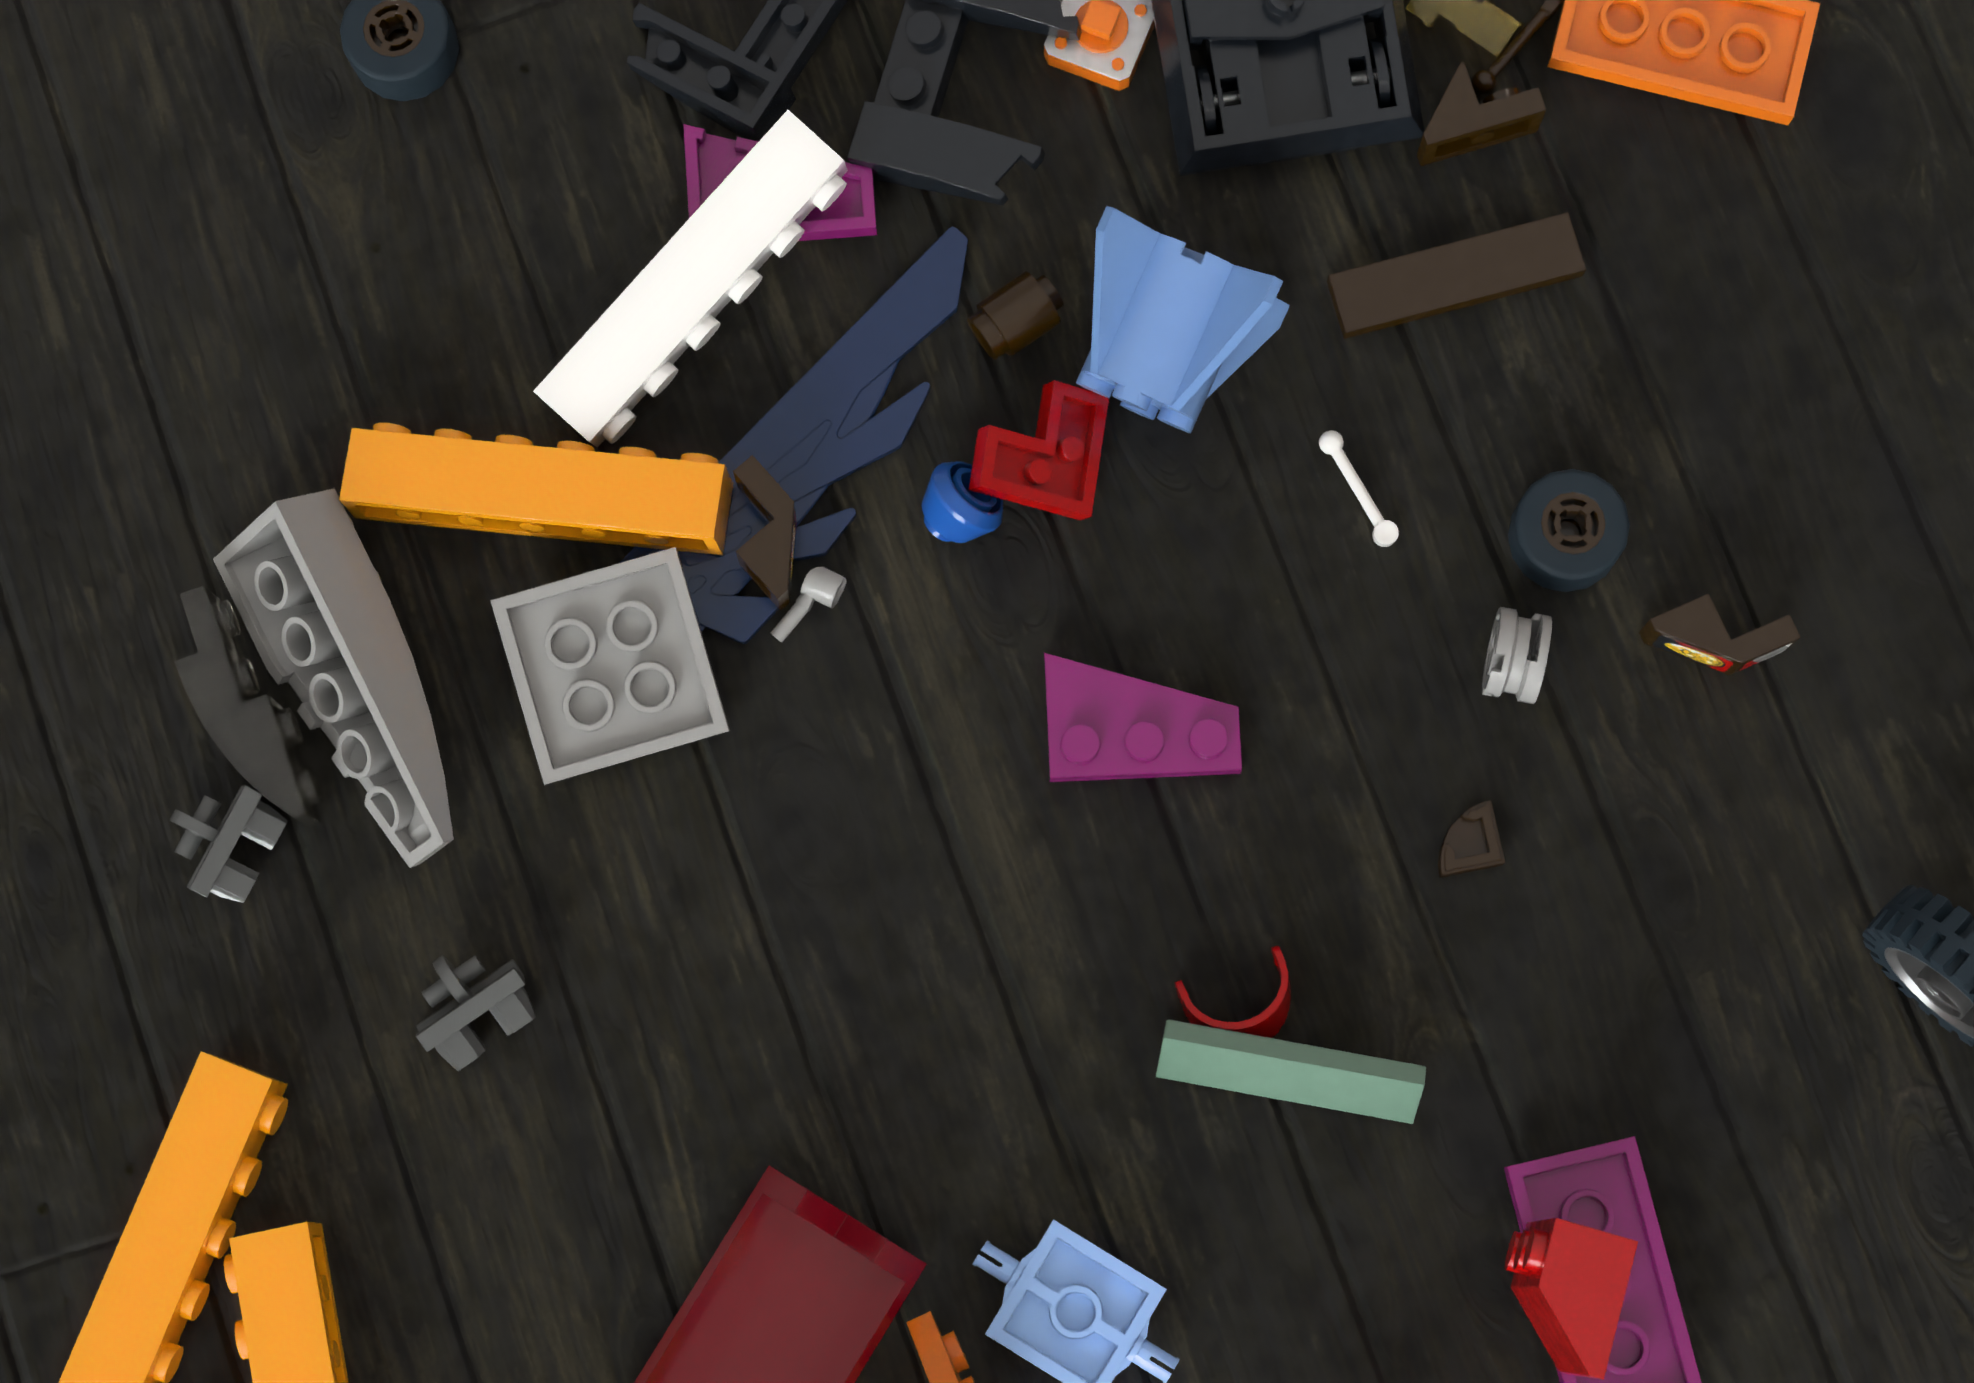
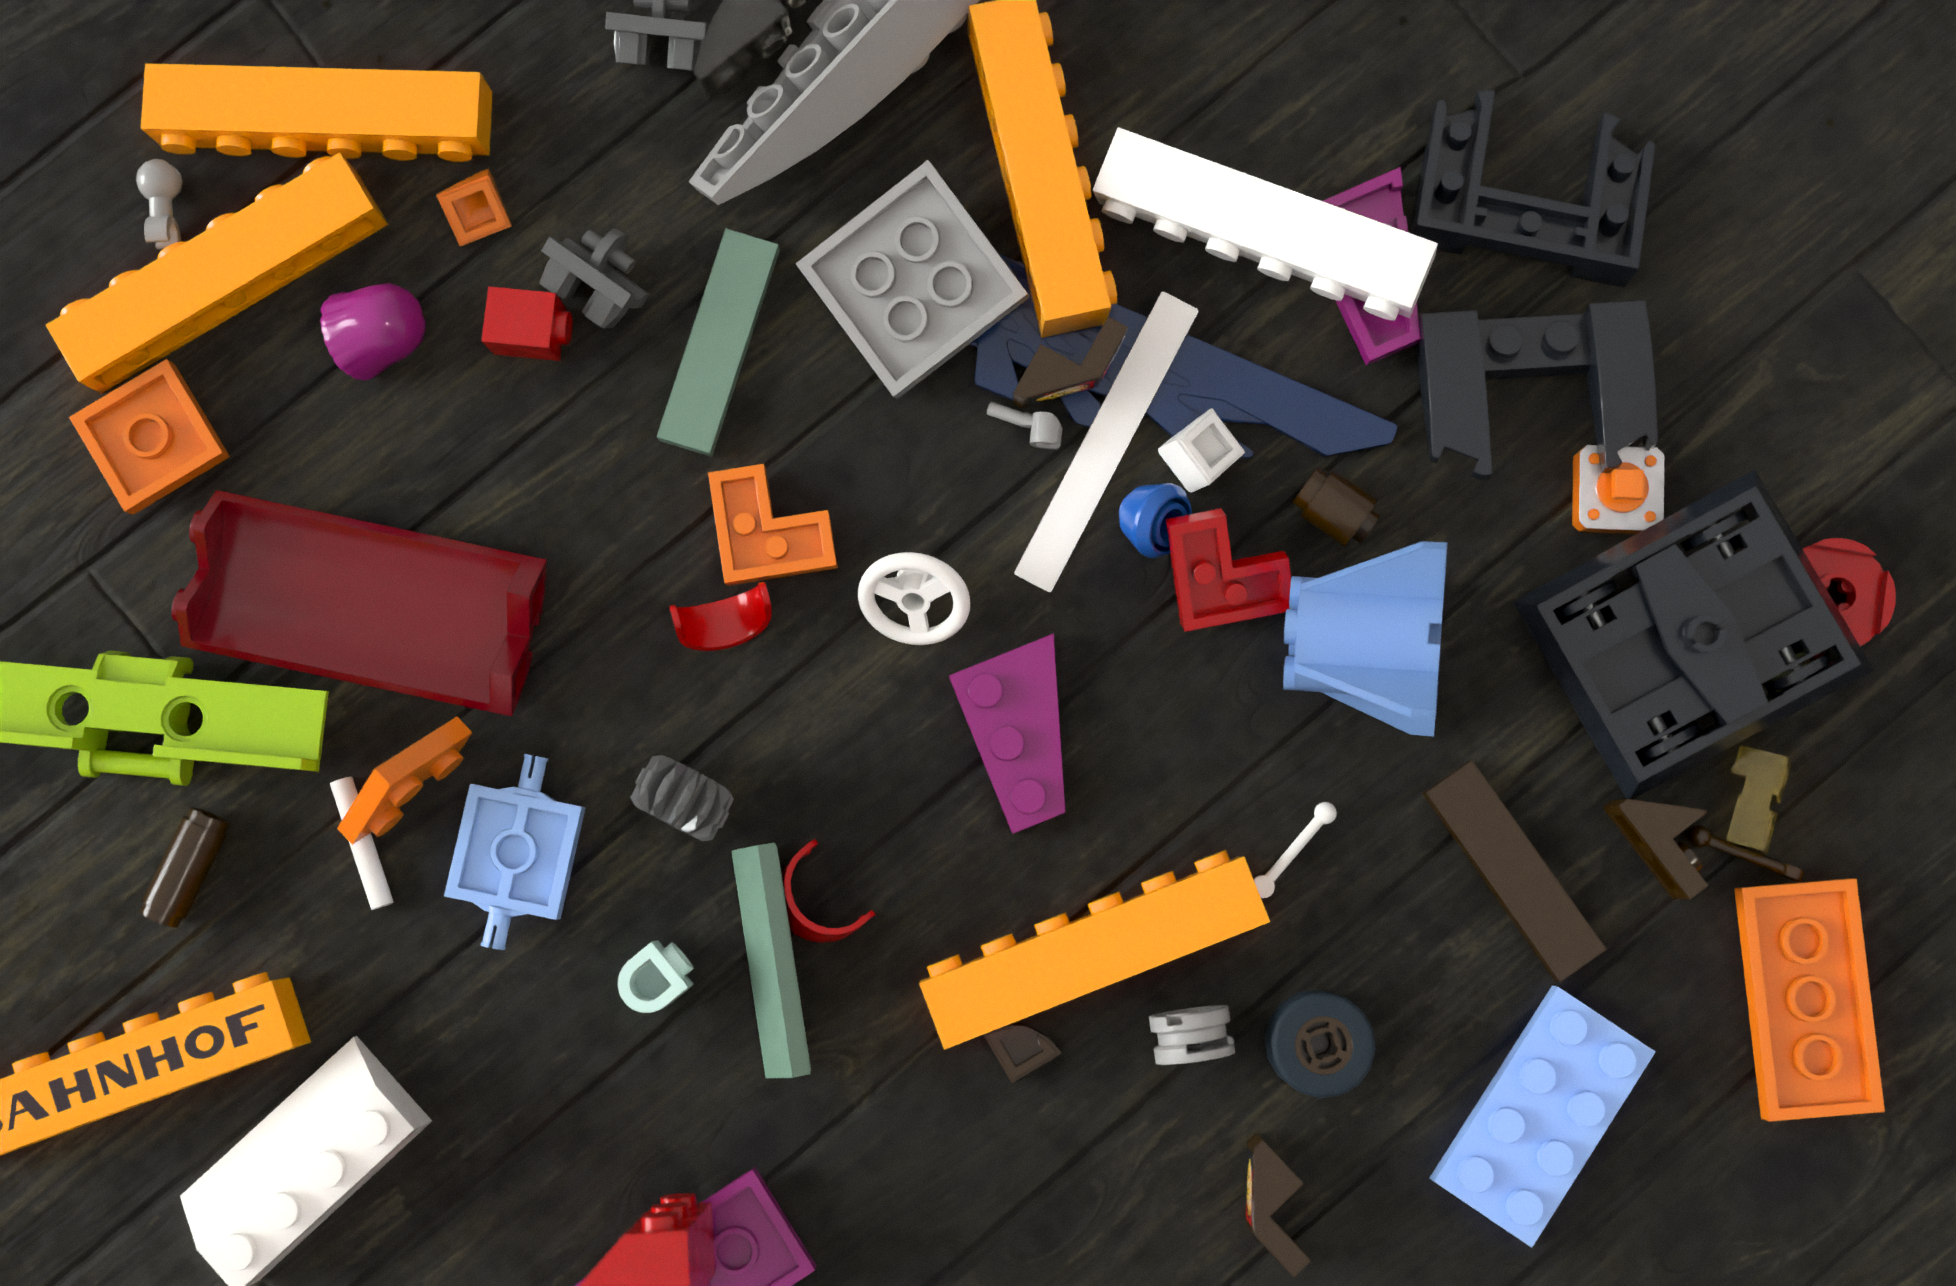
camera: 65 degrees right, 5 degrees up
none -> magenta hair [320,283,426,381]
none -> orange slope [436,168,512,247]
none -> red brick [481,286,573,361]
none -> light aqua plate [618,940,694,1013]
none -> dark grey gear [630,755,734,841]
none -> sand green tile [657,228,780,457]
none -> red helmet [669,582,772,651]
none -> orange plate [708,464,838,586]
none -> white piece [858,552,970,645]
none -> light orange brick [919,850,1270,1050]
none -> white sticker [1014,292,1198,592]
none -> white slope [1158,408,1245,492]
none -> light blue plate [1430,986,1655,1247]

